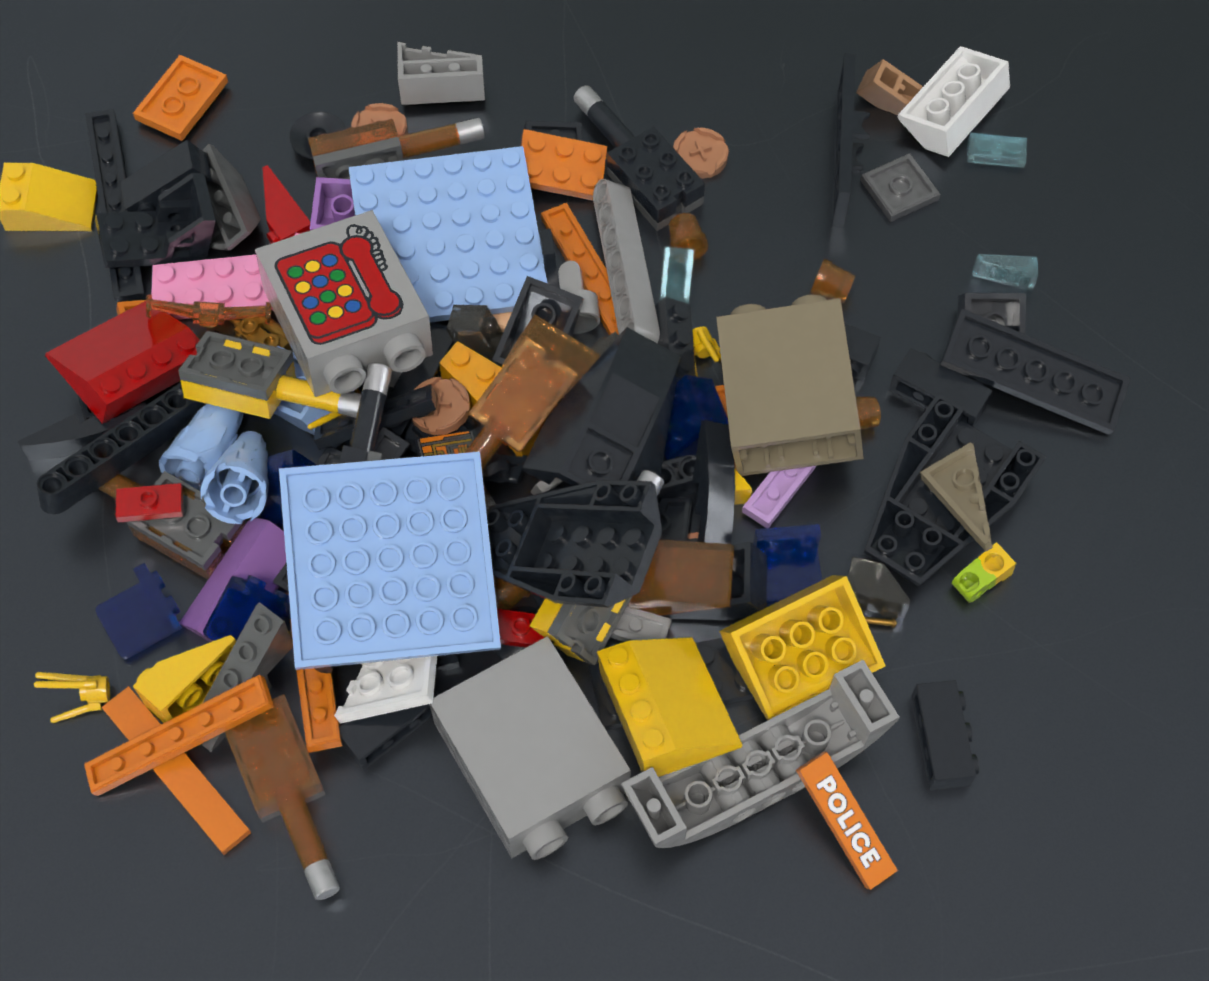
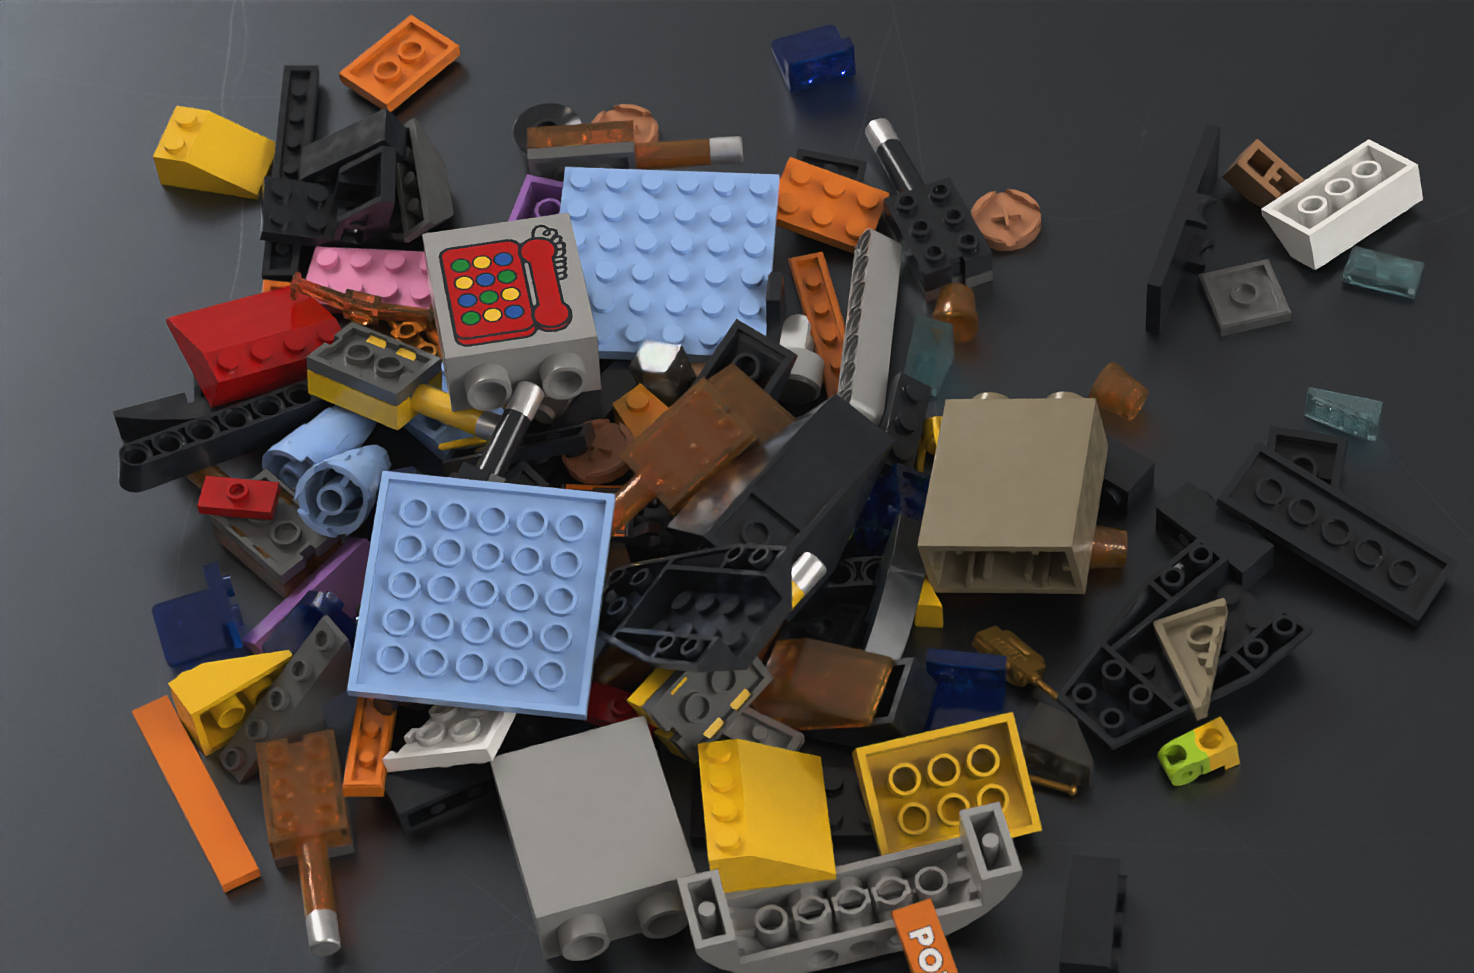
camera: 20 degrees right, 10 degrees down
yellow plant [34,672,110,723] -> none
orange tile [84,674,274,796] -> none
red slope [262,165,310,244] -> none
light grey wedge [397,42,485,105] -> none
lavender plate [742,466,817,529] -> none
none -> clear blue bracket [771,25,856,93]
none -> pearl gold piece [972,626,1079,722]

